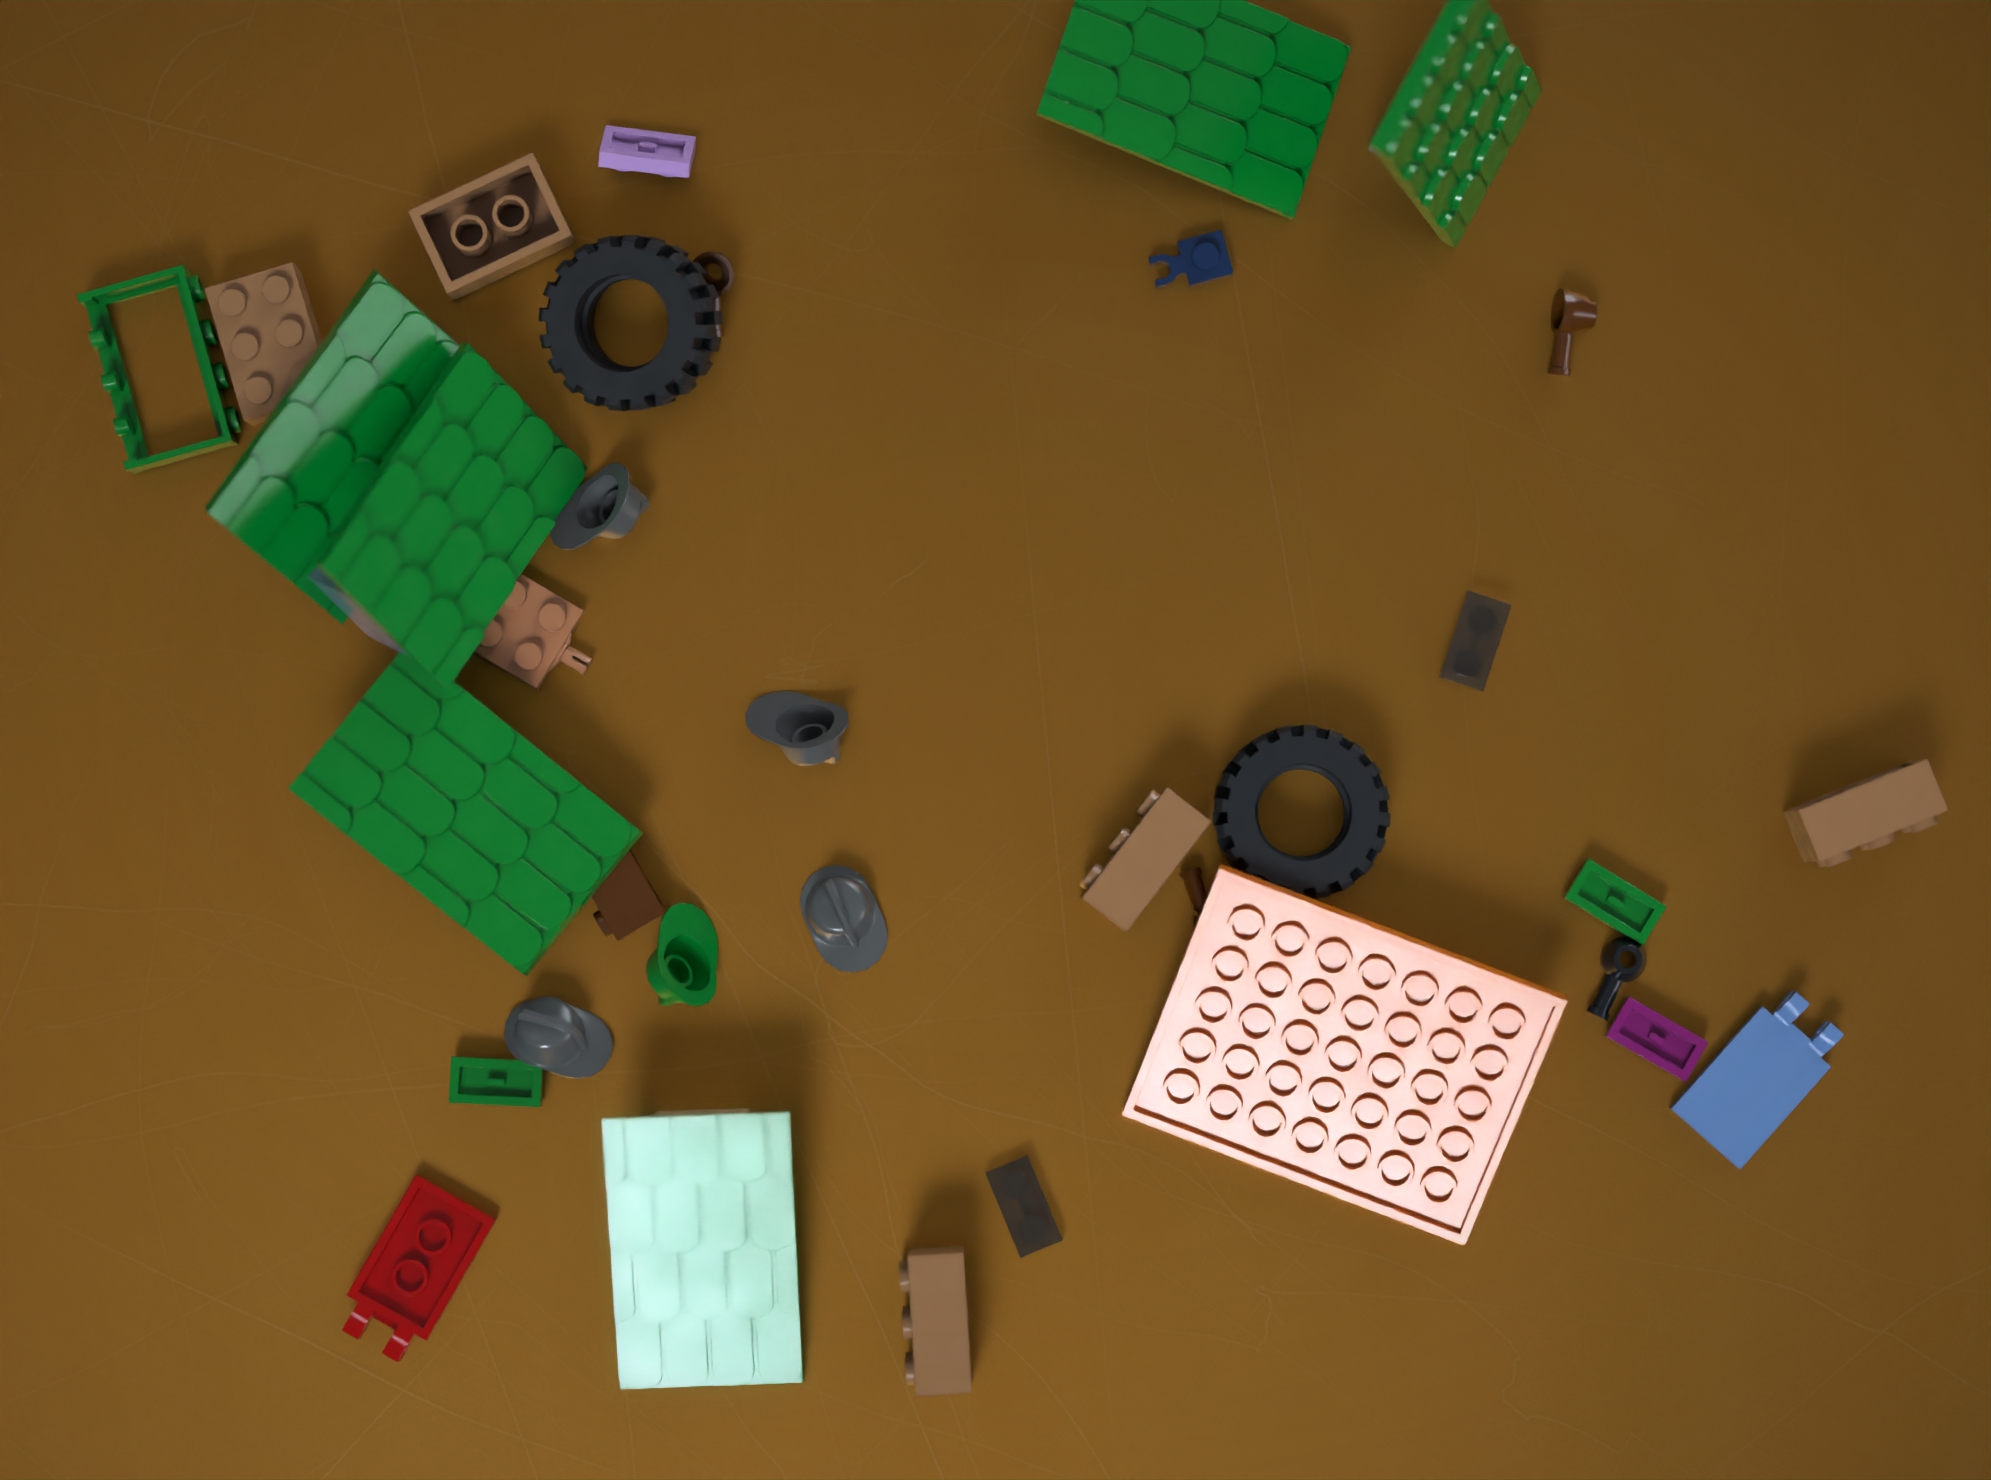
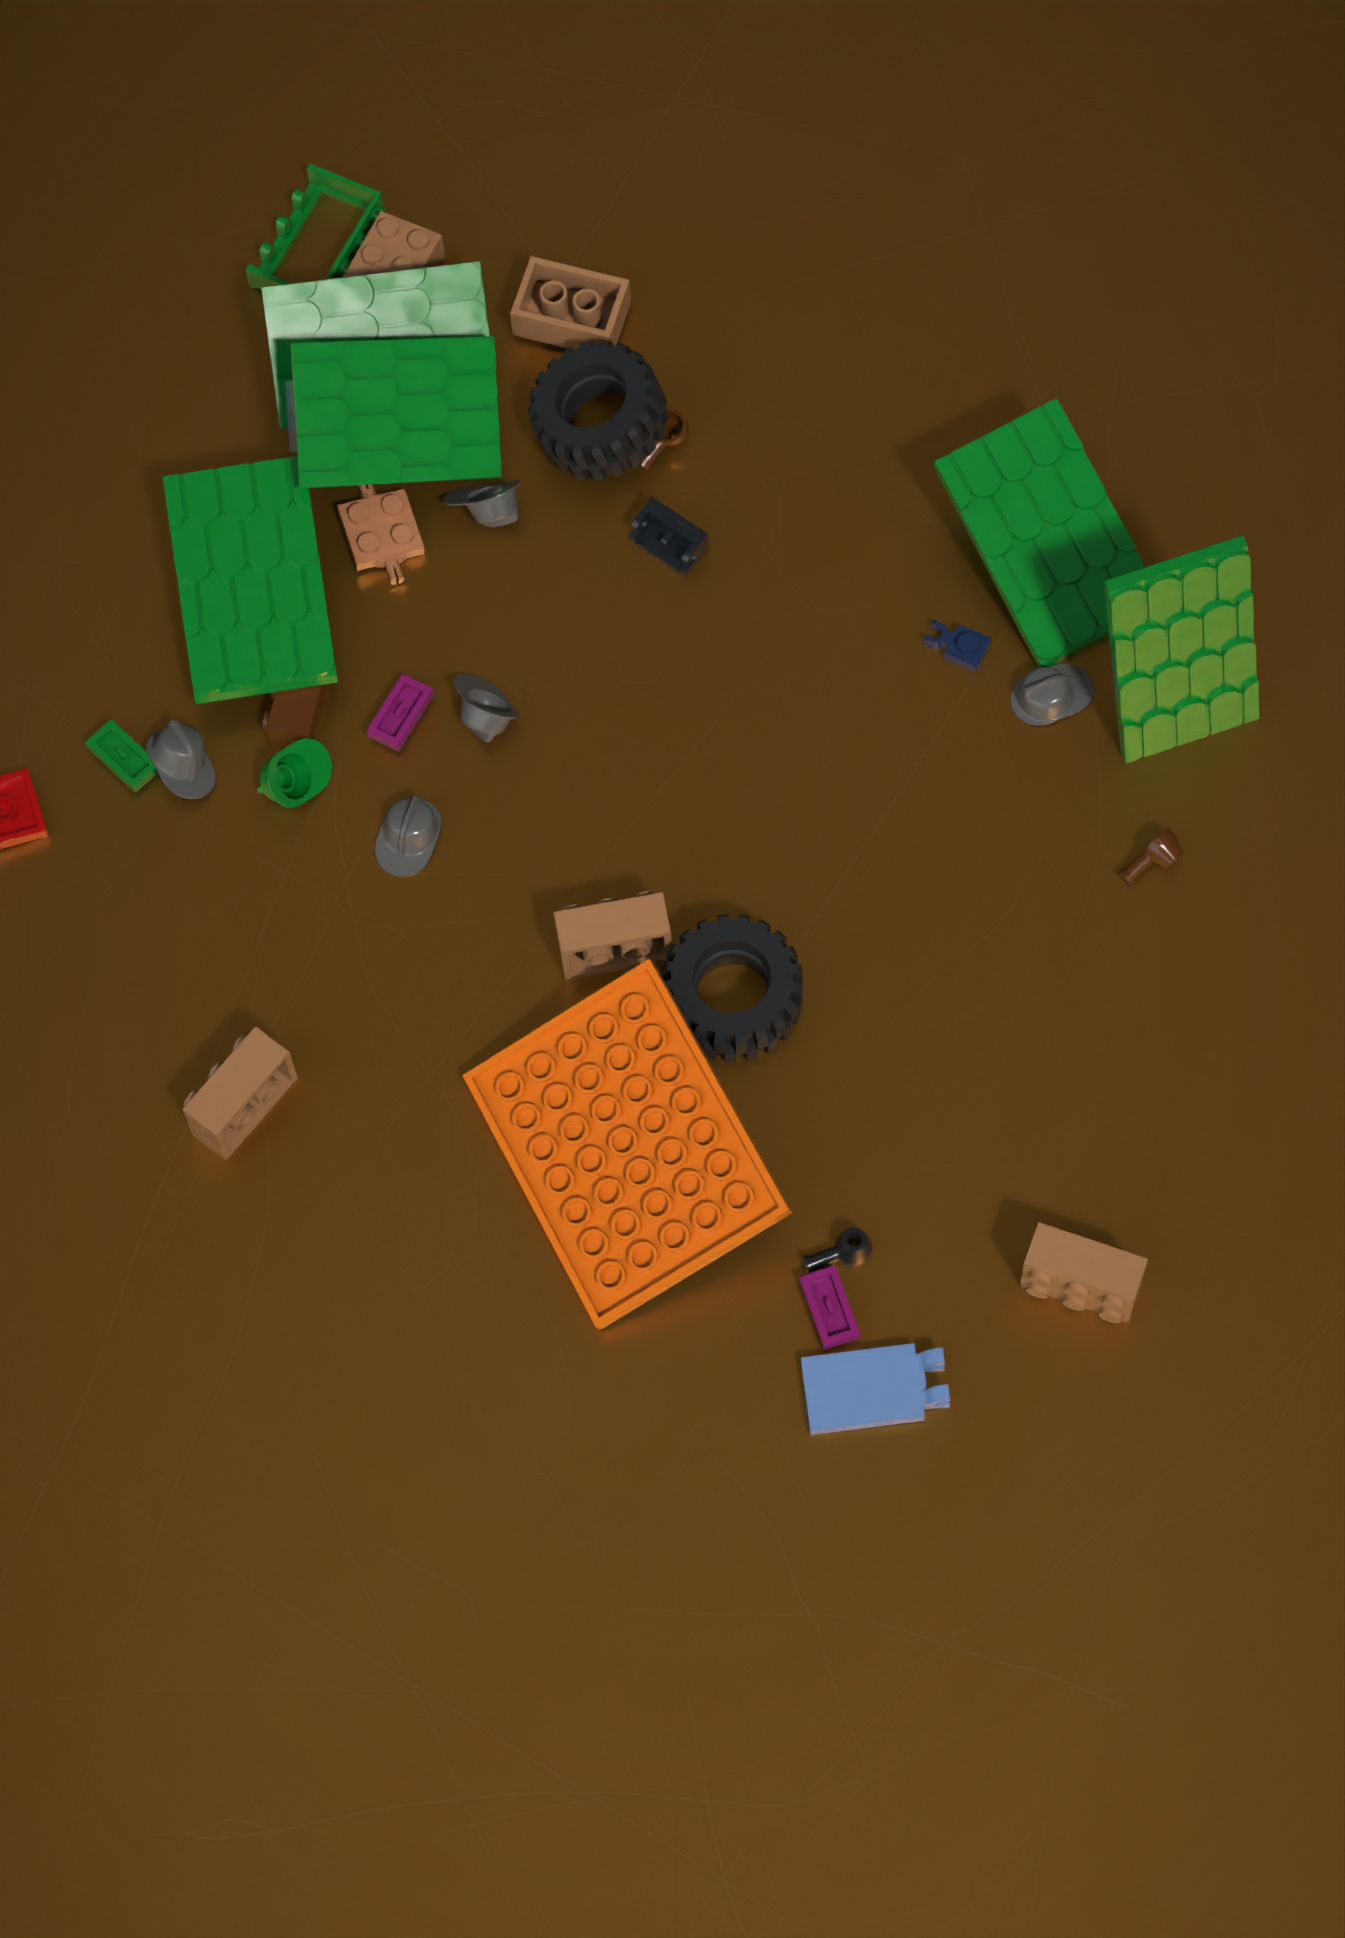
camera: 50 degrees right, 20 degrees down
lavender plate [598,125,696,178] -> none
piece [602,1108,804,1389] -> none
clear smoke plate [985,1155,1063,1258] -> none
clear smoke plate [1438,590,1512,692] -> none
green plate [1563,859,1667,945] -> none
none -> magenta plate [367,673,435,752]
none -> black hinge [629,497,709,578]
none -> dark grey piece [1010,664,1094,726]

